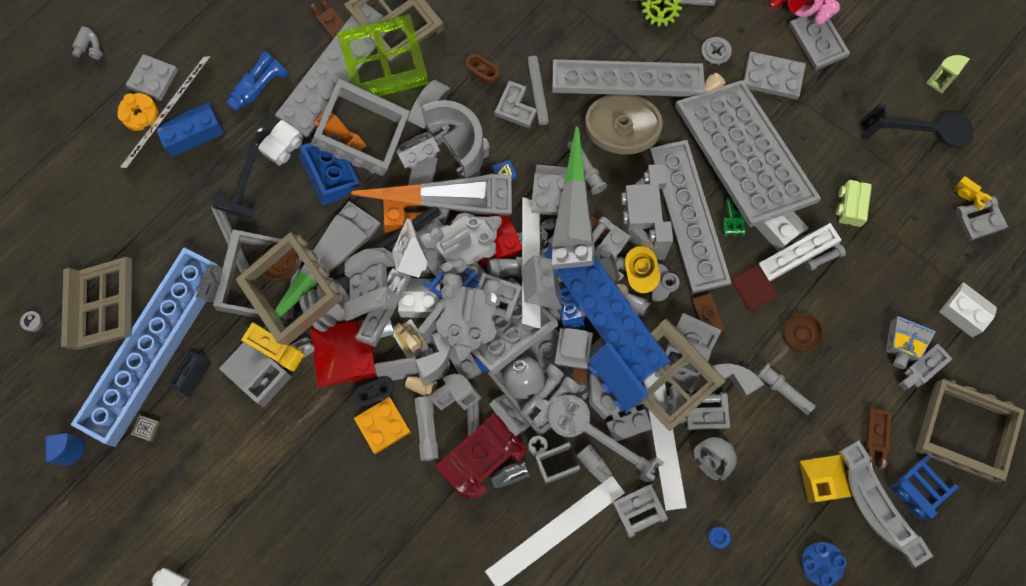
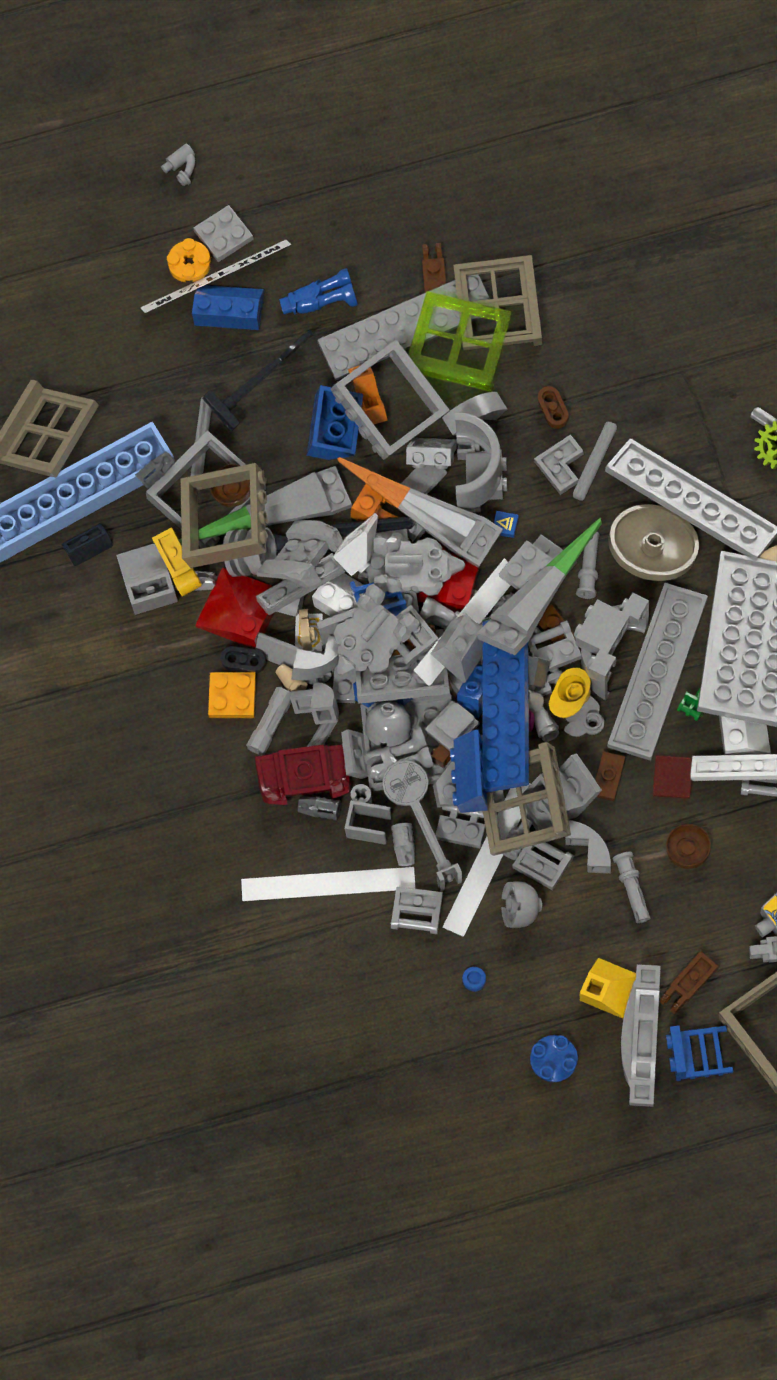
camera: 40 degrees right, 5 degrees down
tile [131,415,161,442] -> none
white brick [258,119,303,166] -> none

